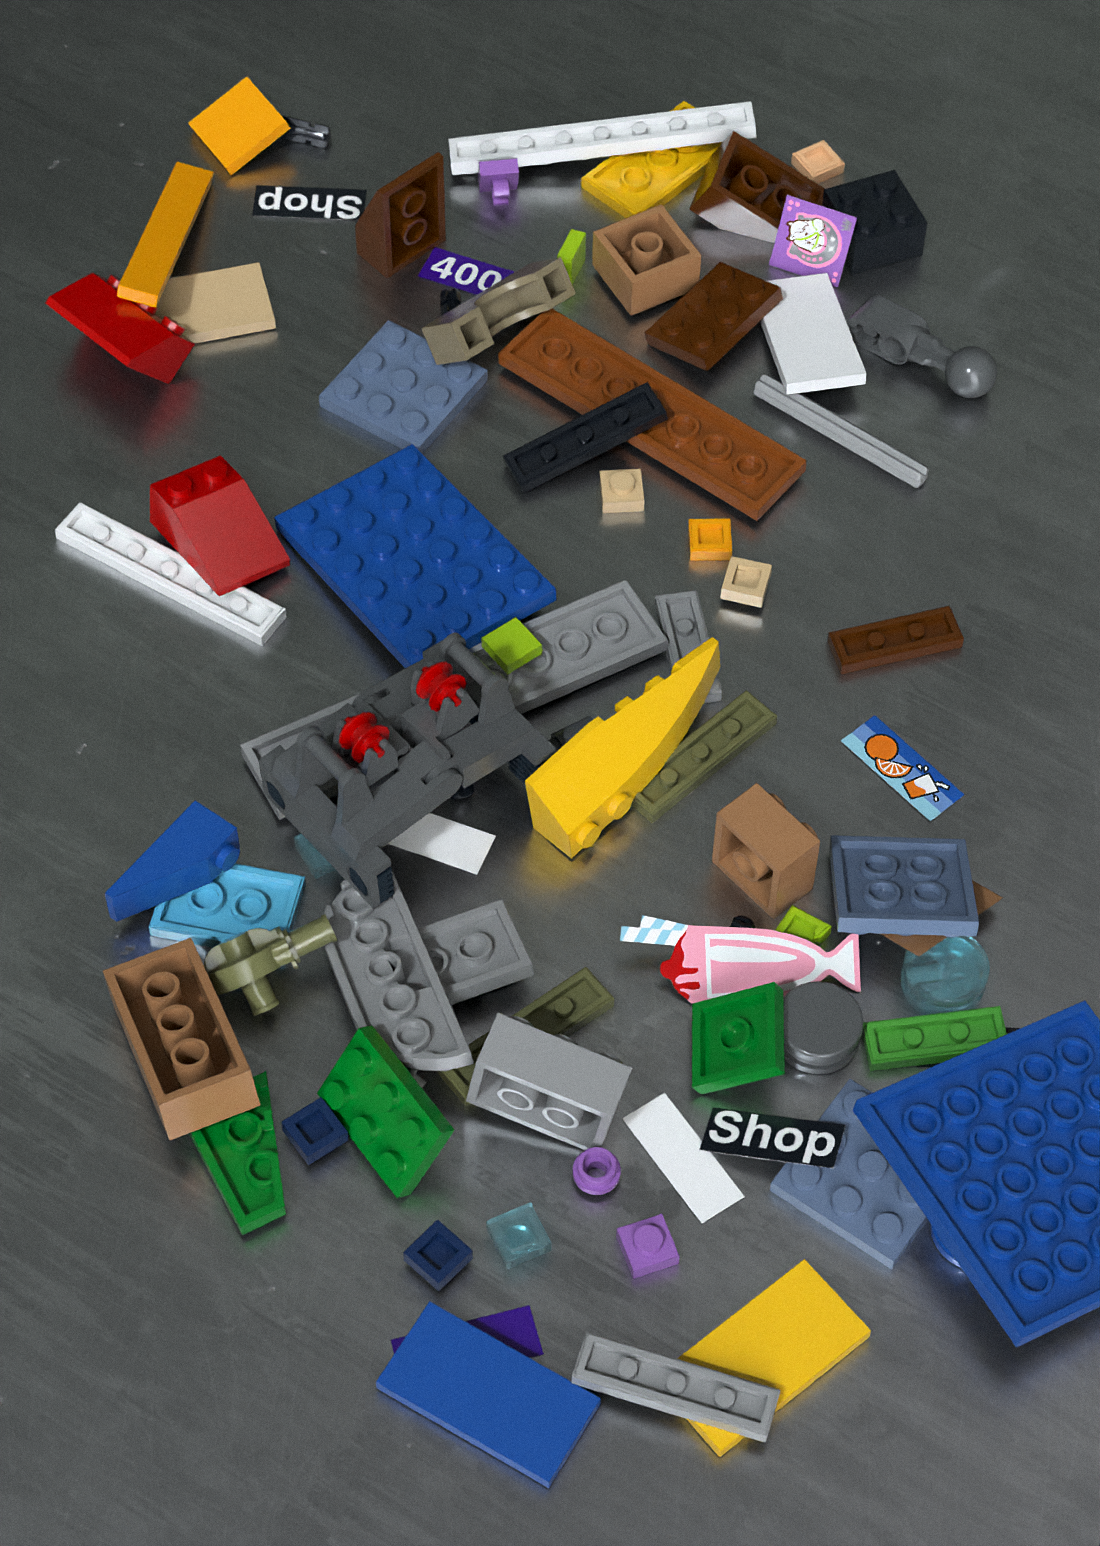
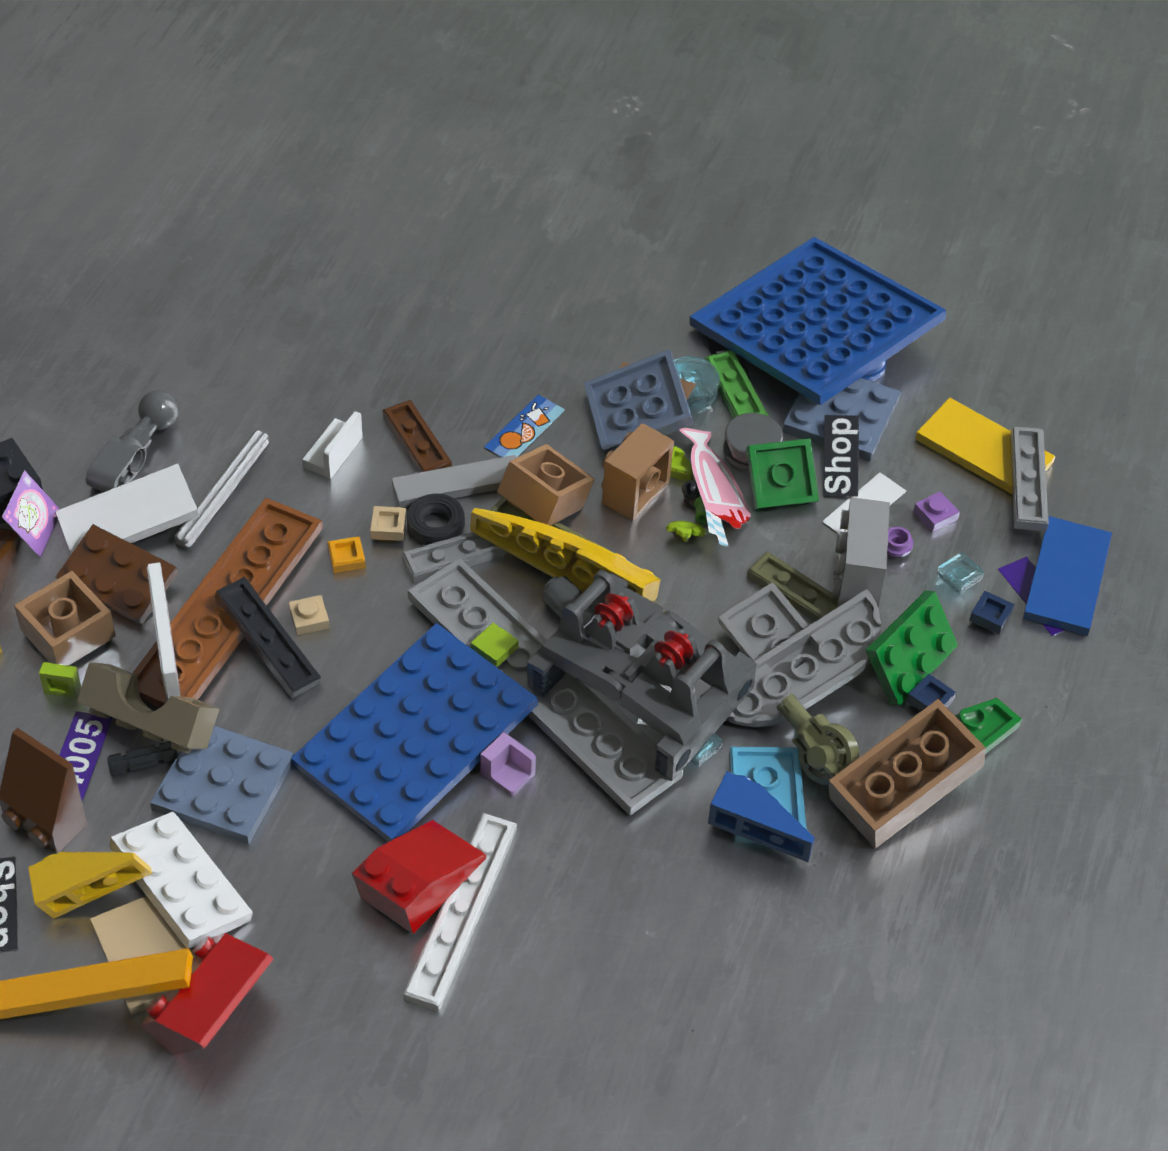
camera: 105 degrees left, 5 degrees down
none -> yellow slope [28,852,152,919]
none -> white plate [109,811,253,949]
none -> white tile [147,562,181,701]
none -> white panel [302,411,362,479]
none -> light grey tile [392,455,516,508]
none -> black tyre [407,493,465,546]
none -> lavender panel [480,732,536,796]
none -> medium nougat brick [497,444,595,526]
none -> lime plant [666,521,706,542]

